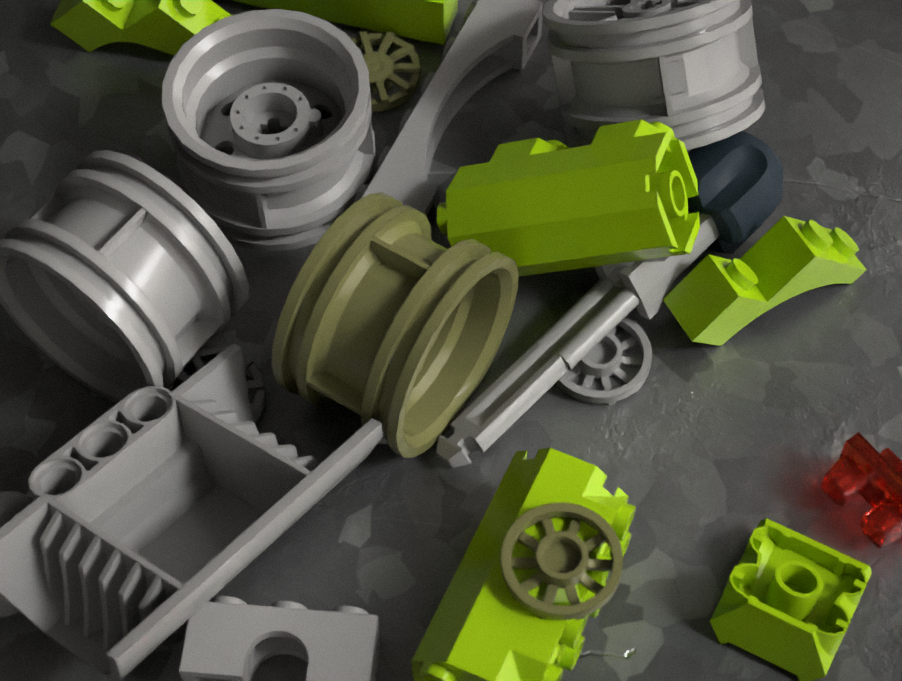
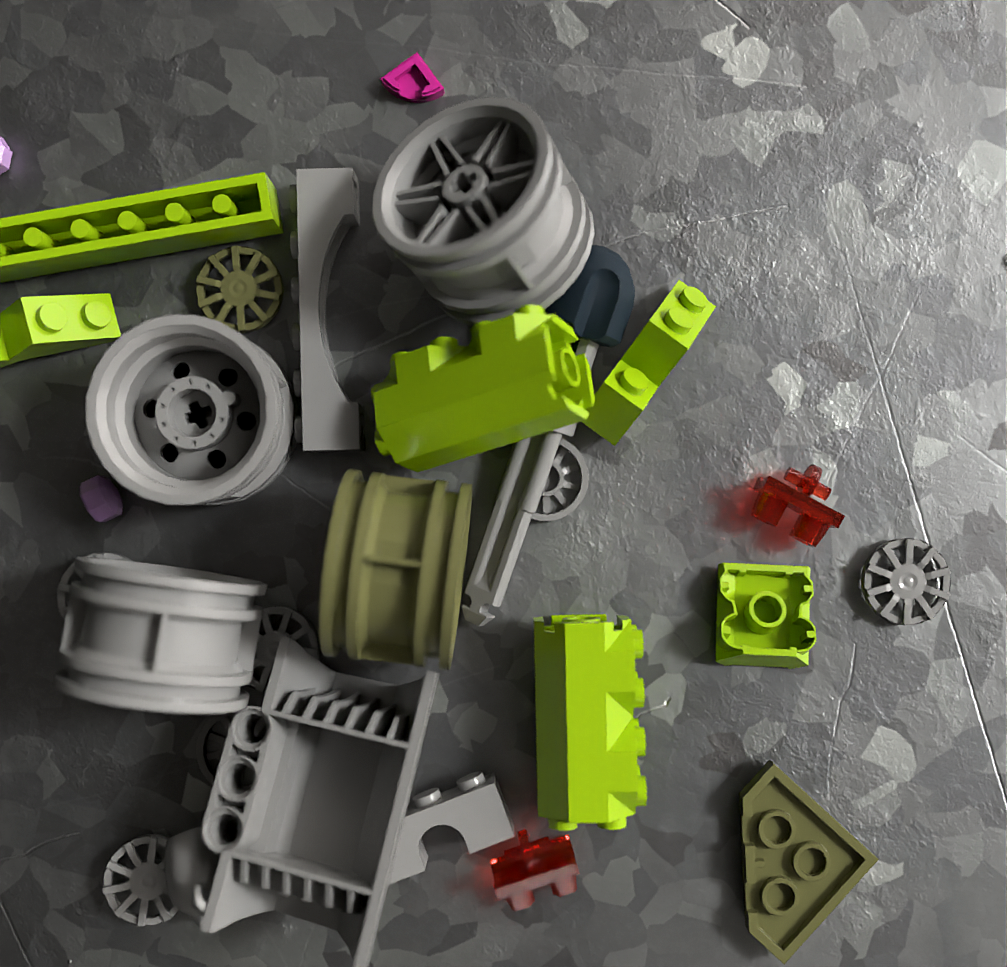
camera: 25 degrees left, 30 degrees up
olive wheel [501,502,623,620] -> none

